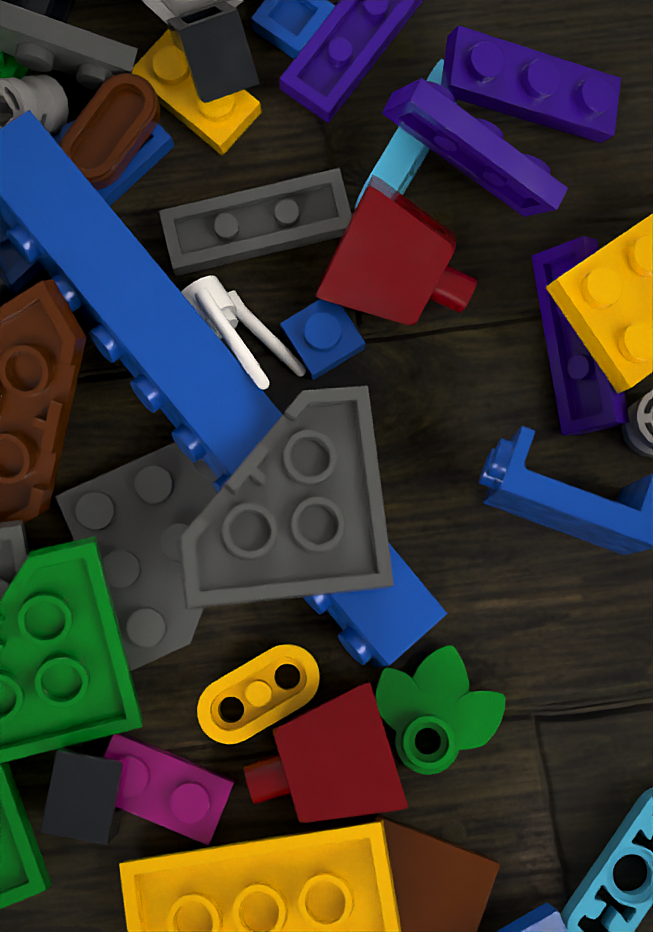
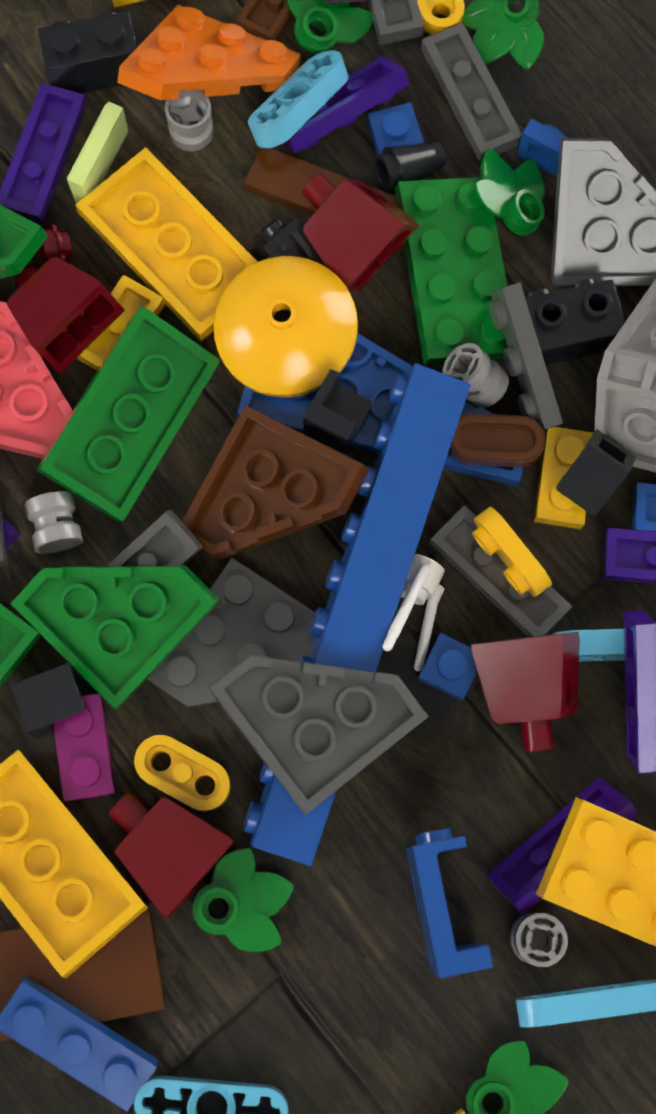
camera: 55 degrees right, 5 degrees down
none -> yellow plate [472,506,552,597]

